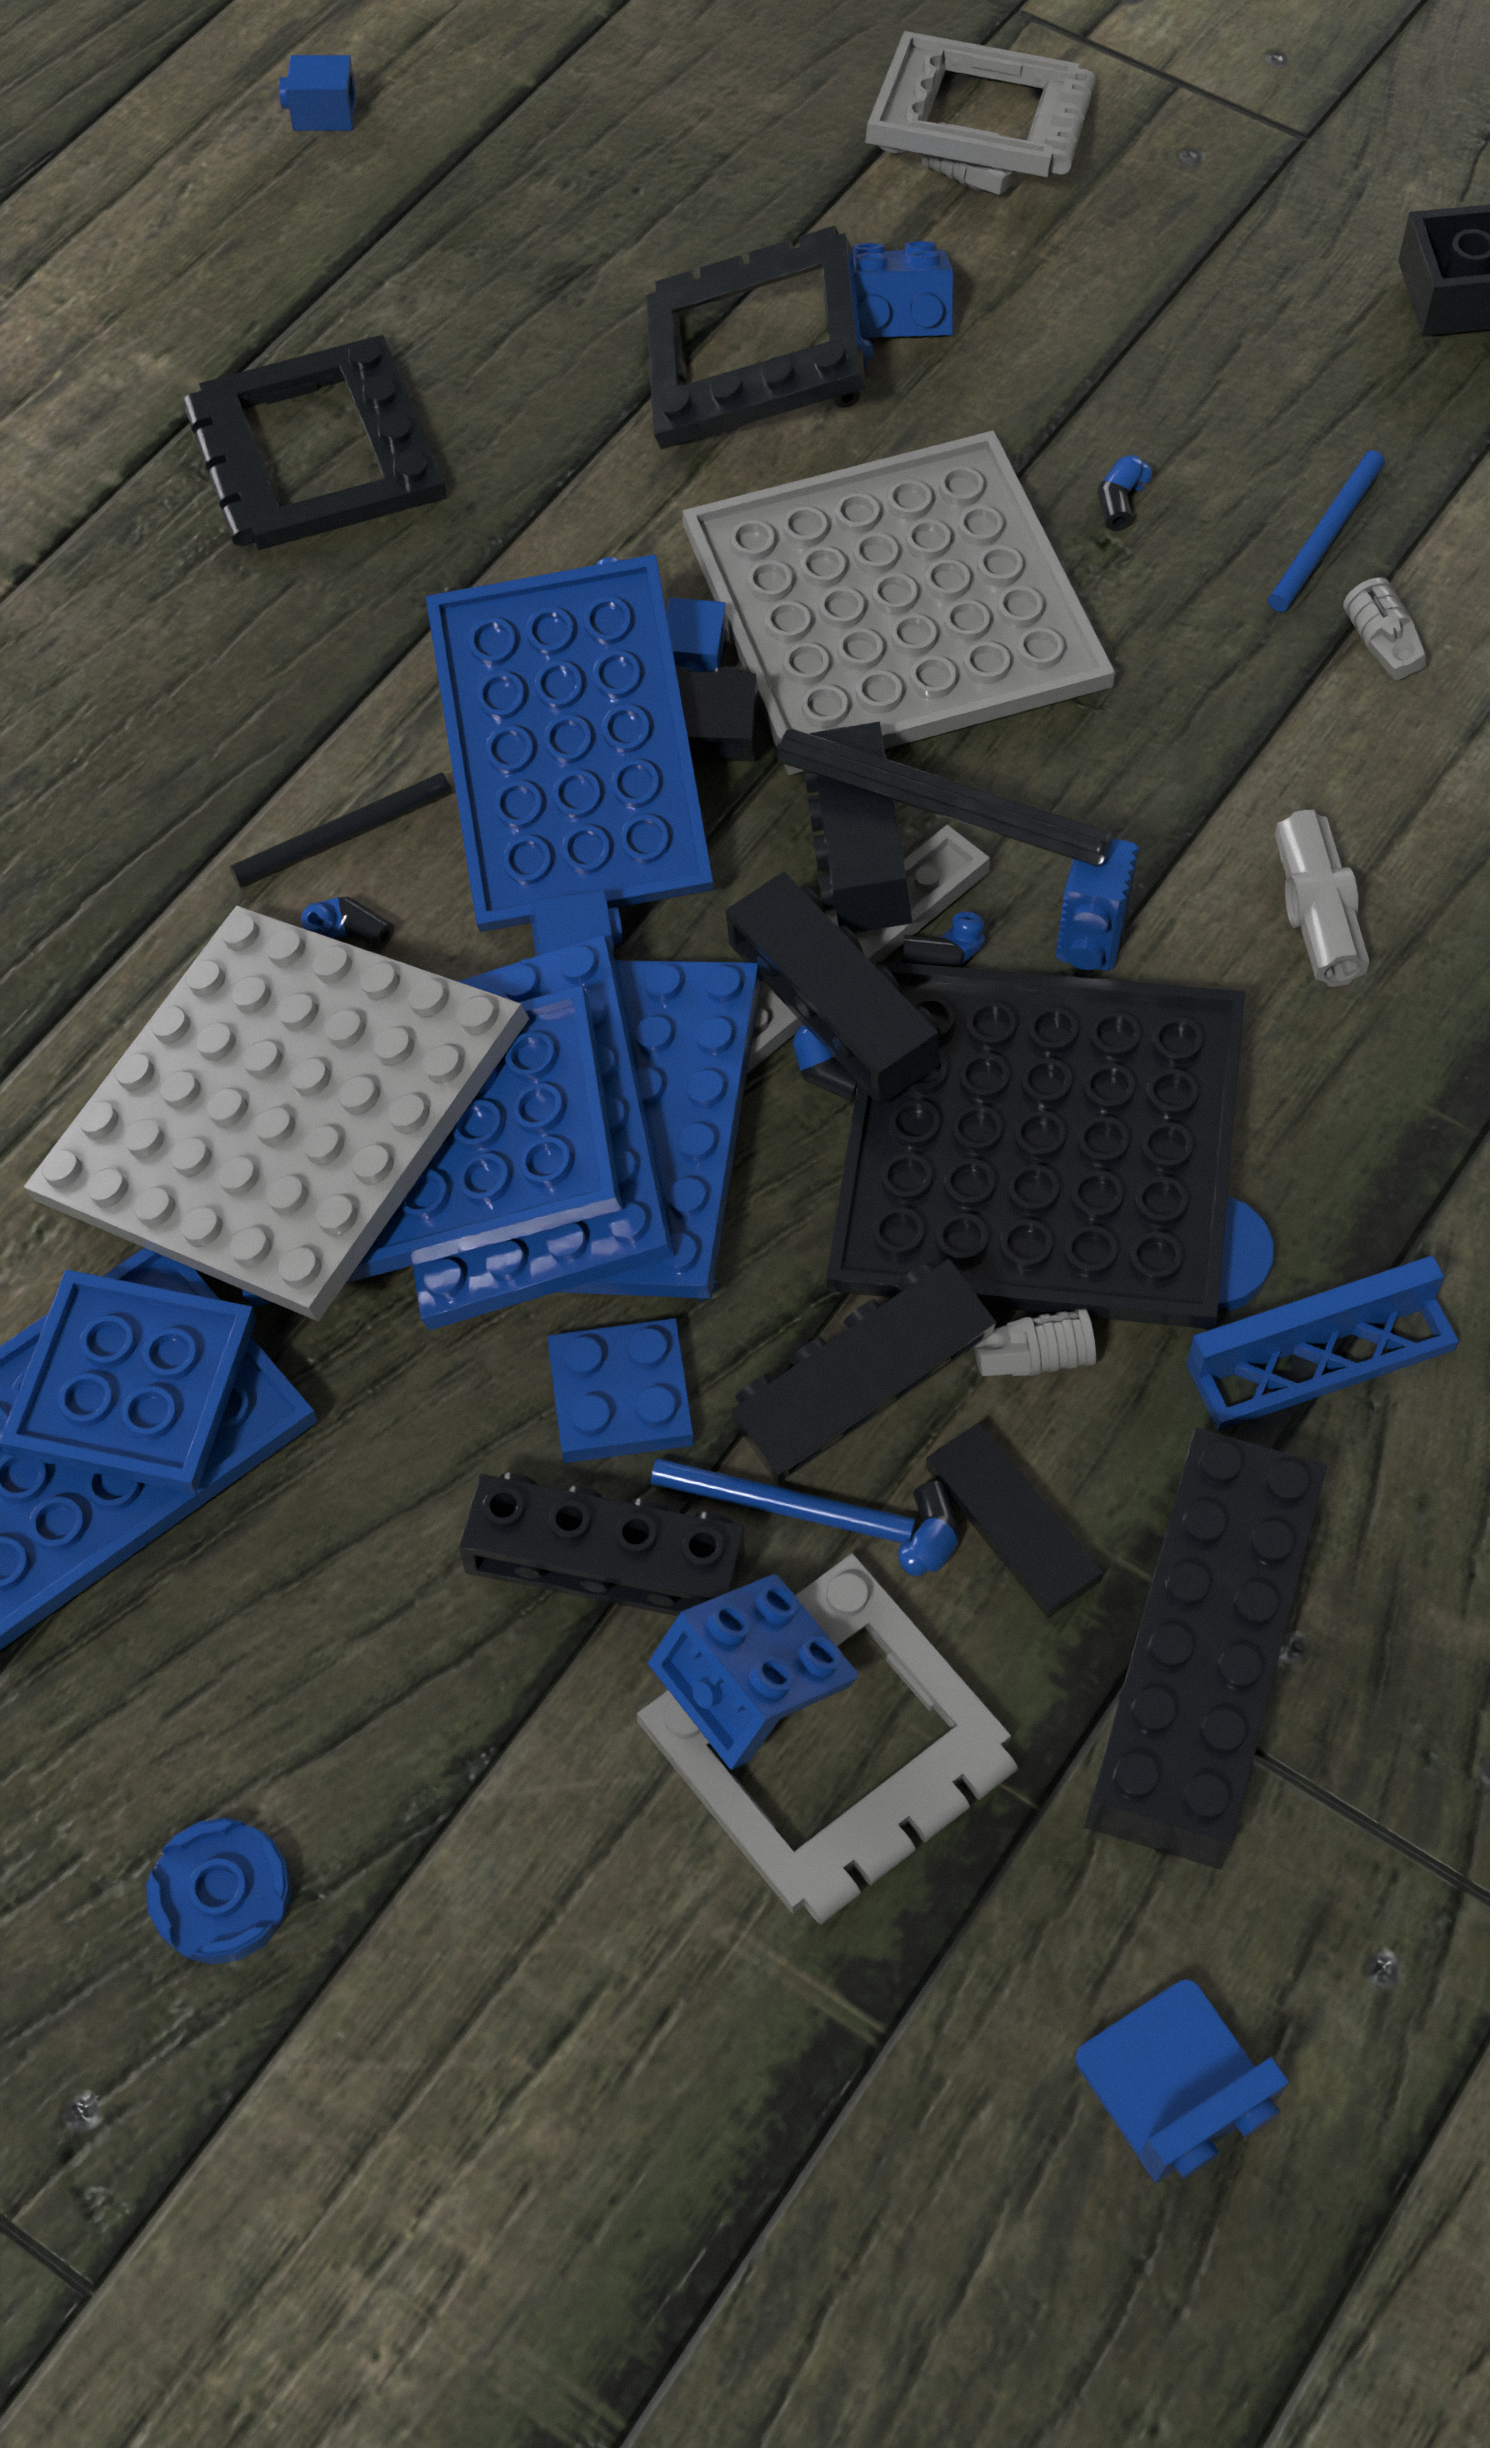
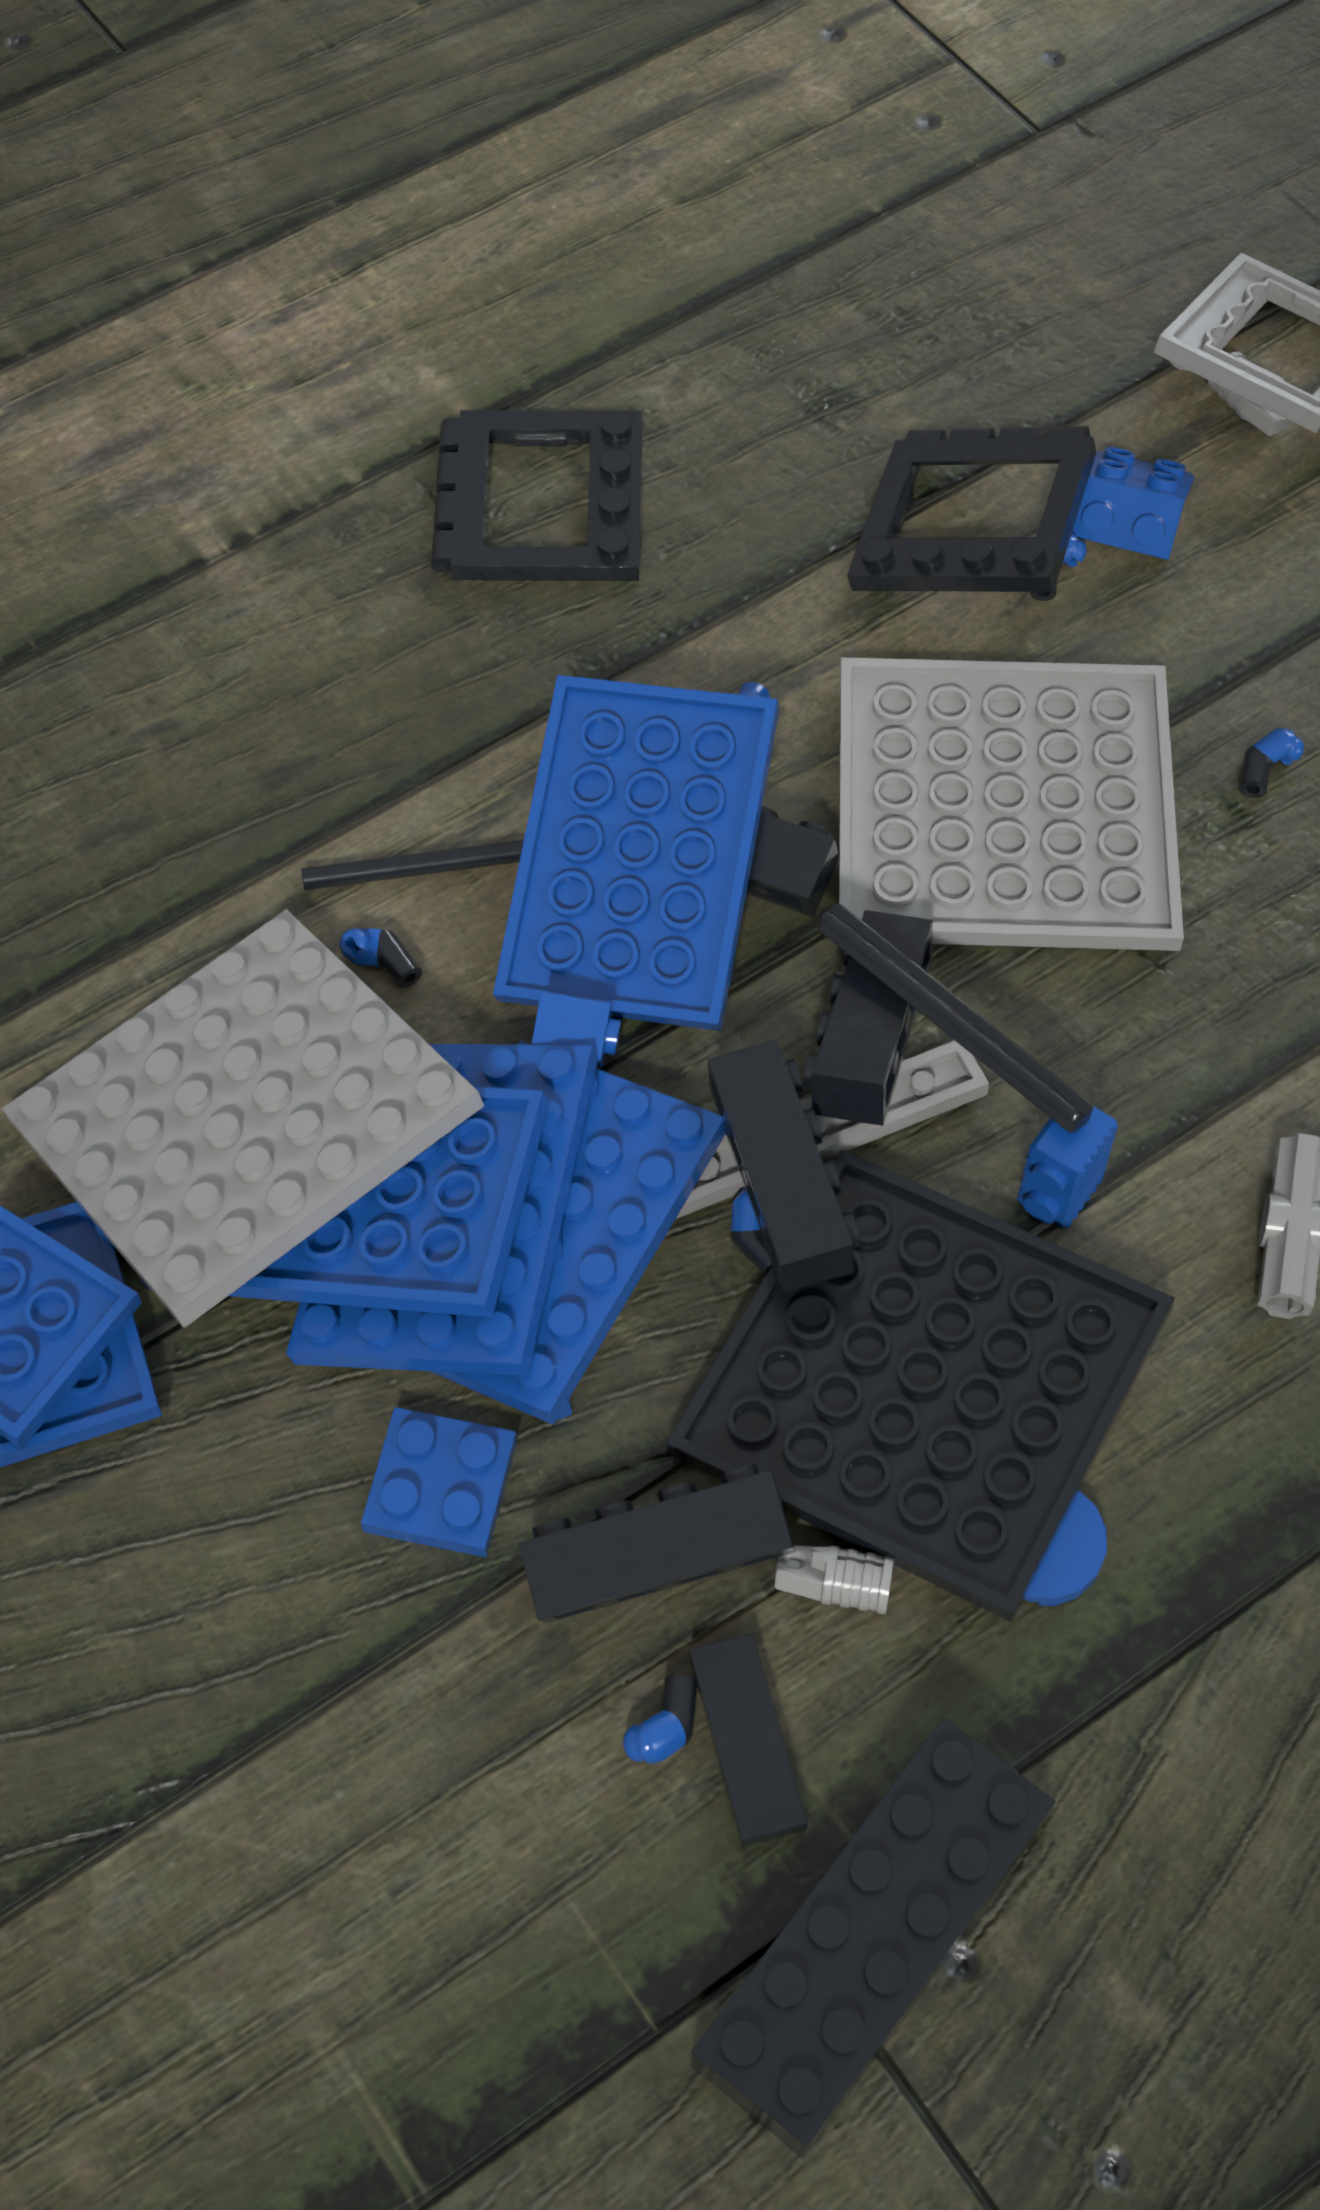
camera: 20 degrees right, 0 degrees up
blue brick [279,55,357,131] -> none
black brick [459,1473,745,1616] -> none
light grey hinge [637,1553,1018,1925] -> none
blue bracket [647,1574,858,1770] -> none
blue bar [651,1458,916,1544] -> none
blue brick [666,597,727,672] -> none
arm [901,911,985,967] -> none
blue fence [1186,1255,1459,1431] -> none

